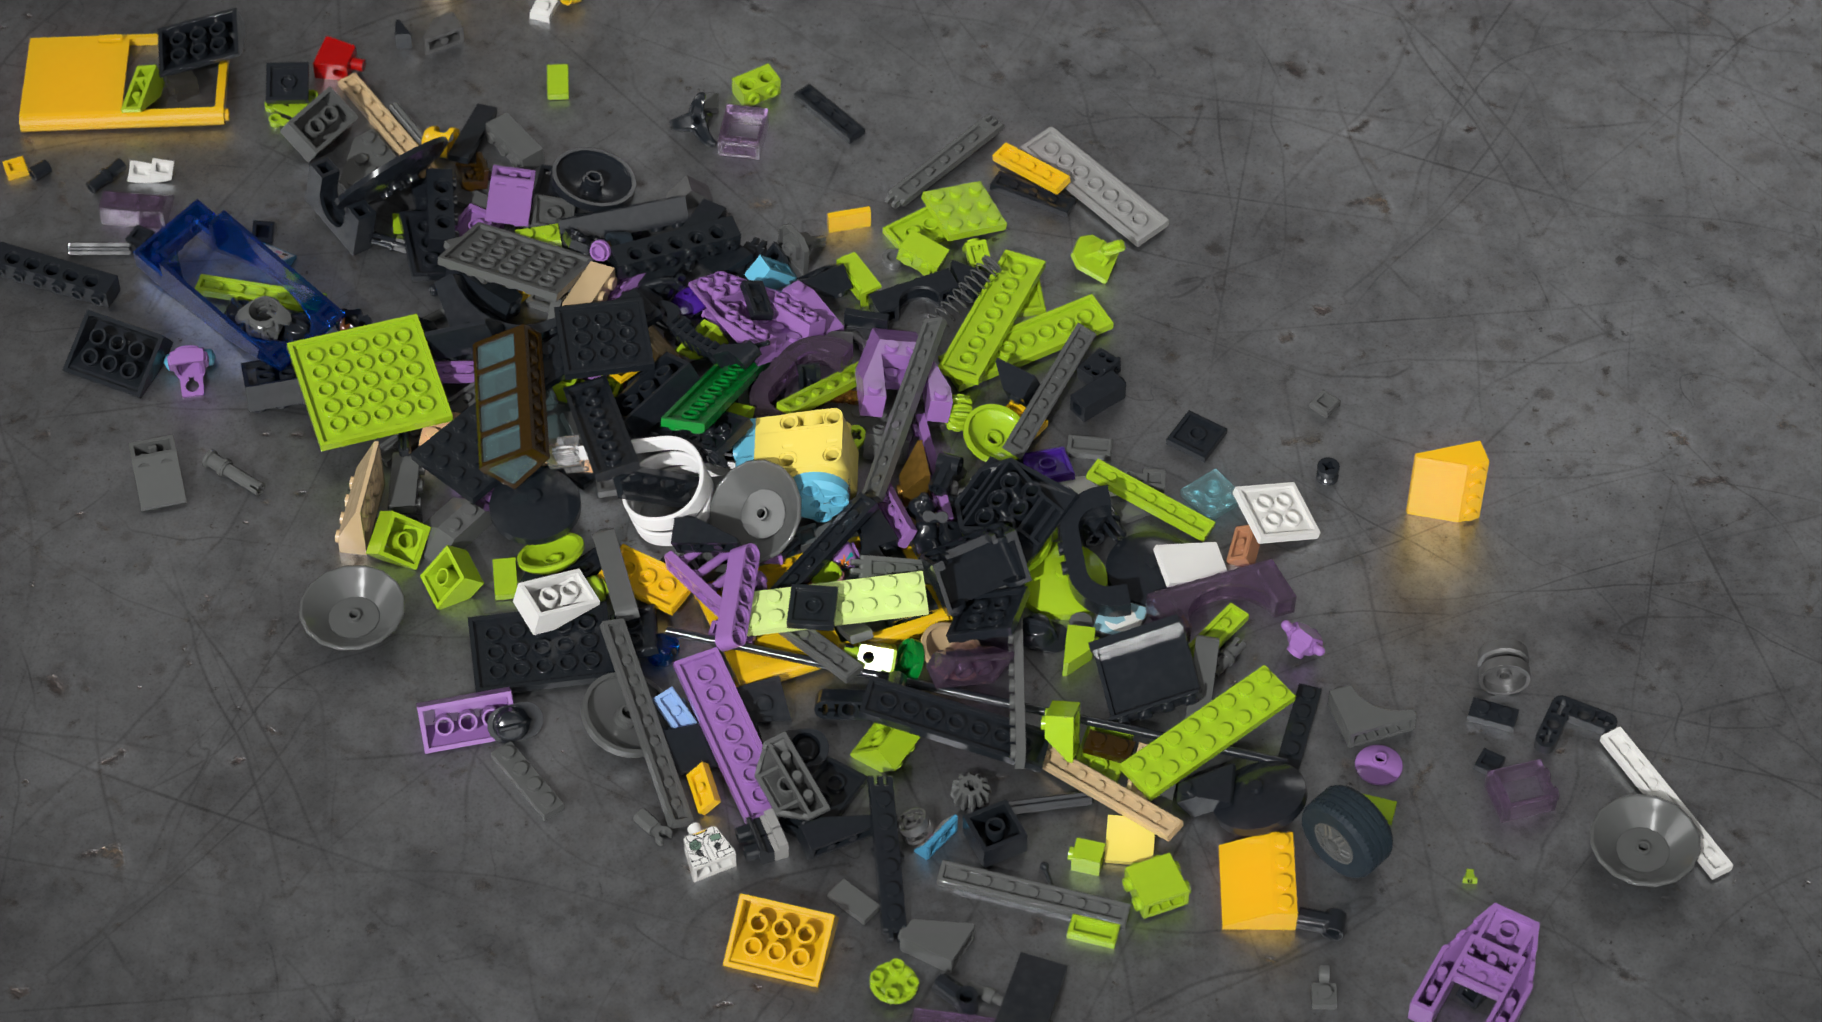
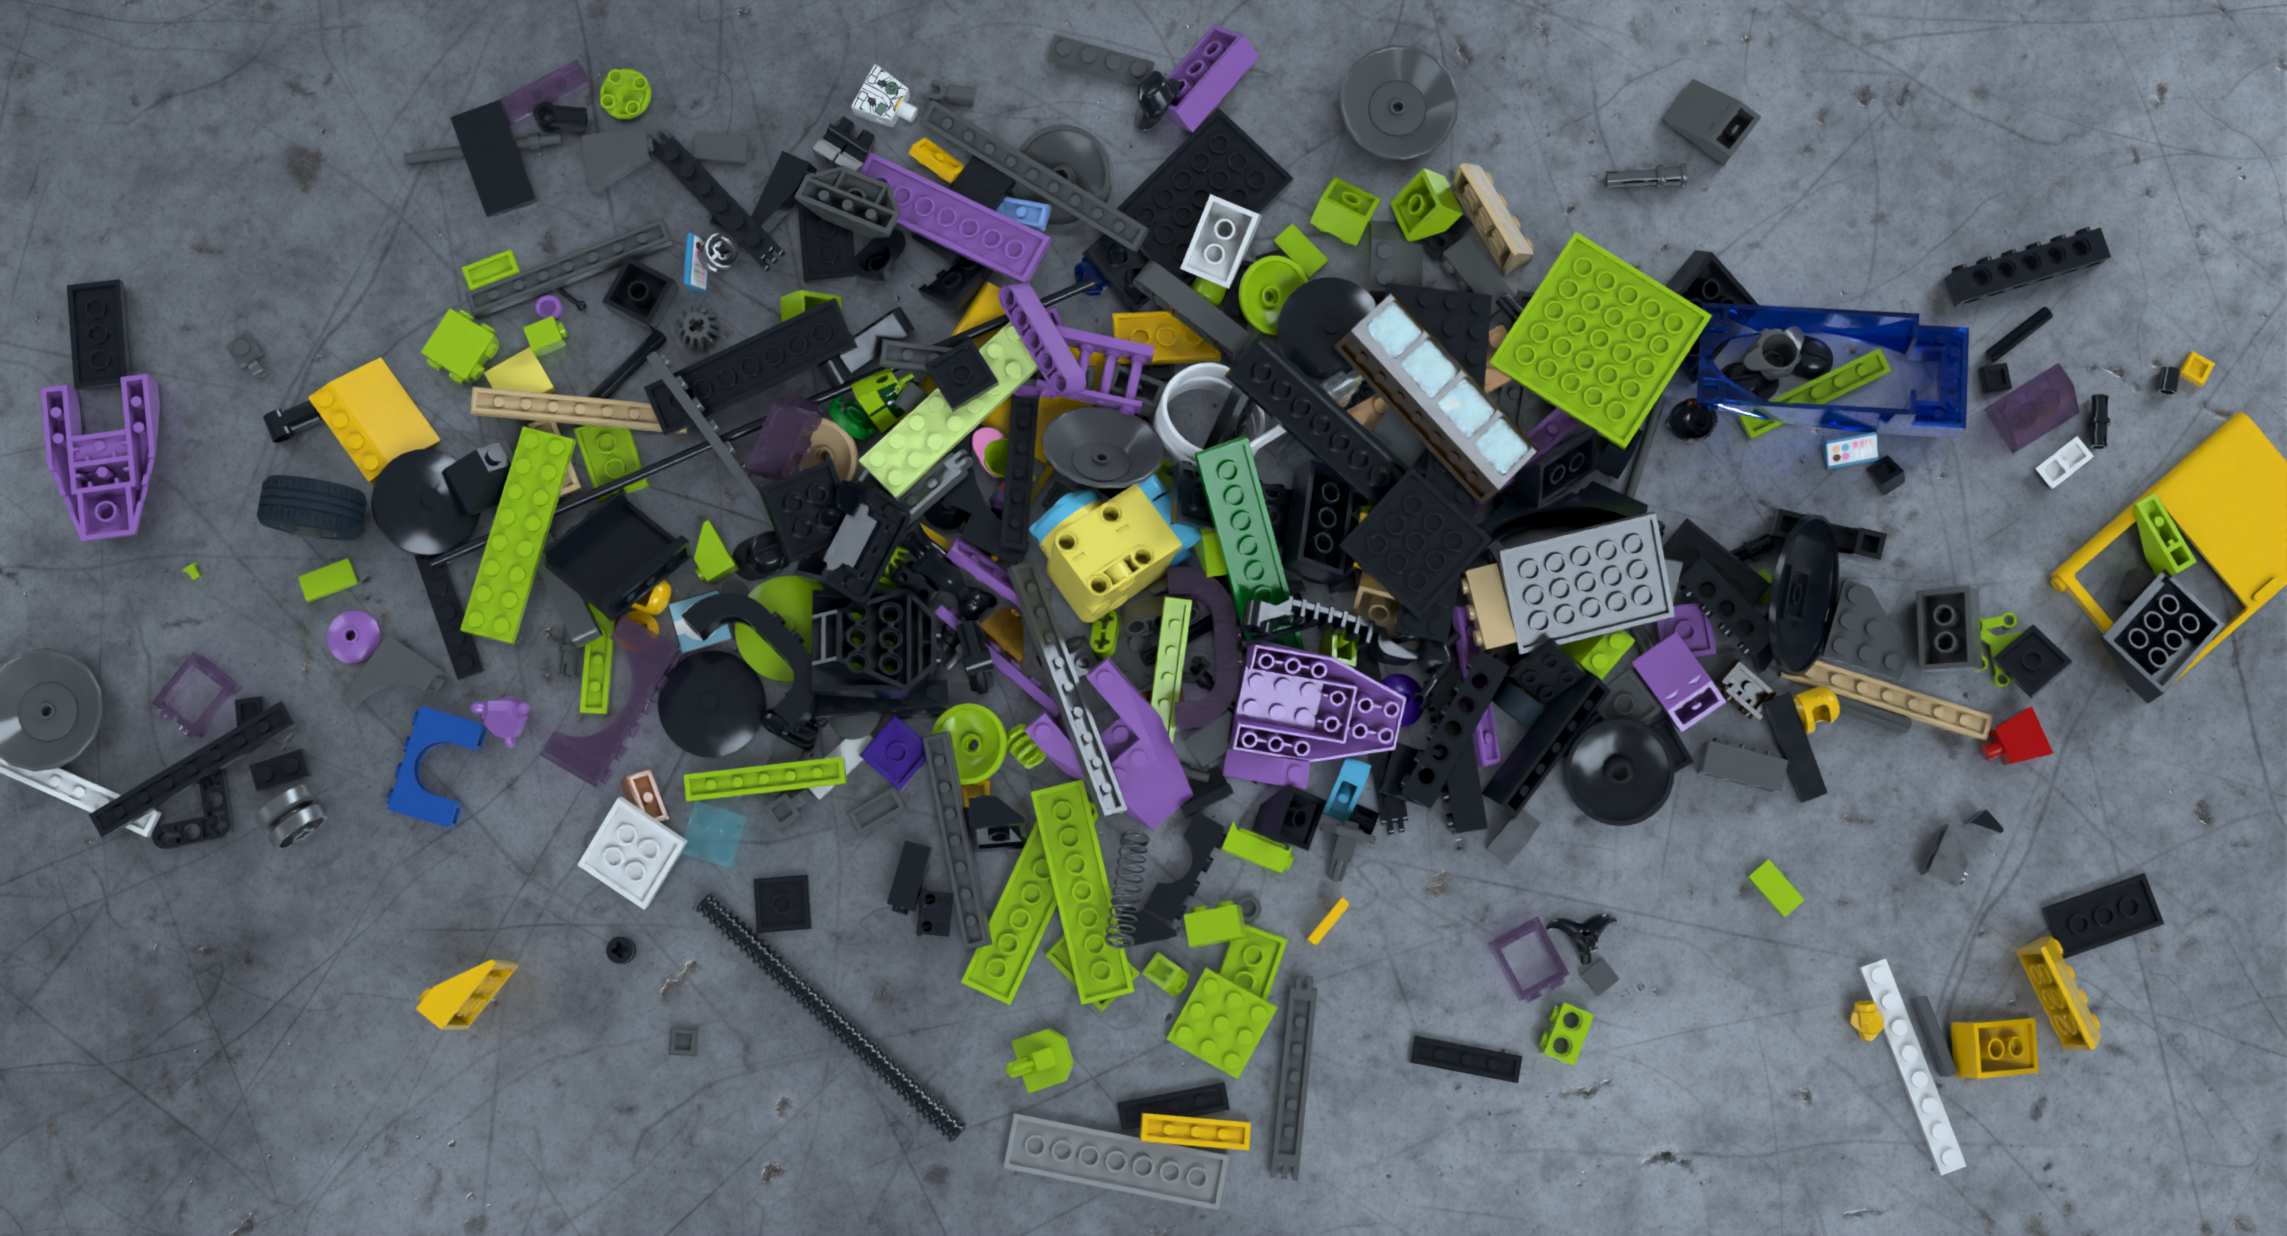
camera: 140 degrees right, 30 degrees up
black slope [62,309,173,398] -> none
medium lavender piece [164,345,216,398] -> none
medium lavender plate [590,240,611,261] -> none
black slope [671,515,742,553] -> none
yellow slope [723,893,839,988] -> none
black plate [740,280,774,321] -> none
lime slope [1041,700,1080,763] -> none
dark brown plate [1083,729,1136,763] -> none
white tile [1153,542,1231,588] -> none
none -> black plate [89,701,297,839]
none -> blue arch [386,706,488,829]
none -> medium lavender tile [535,295,563,321]
none -> black piece [696,893,966,1142]

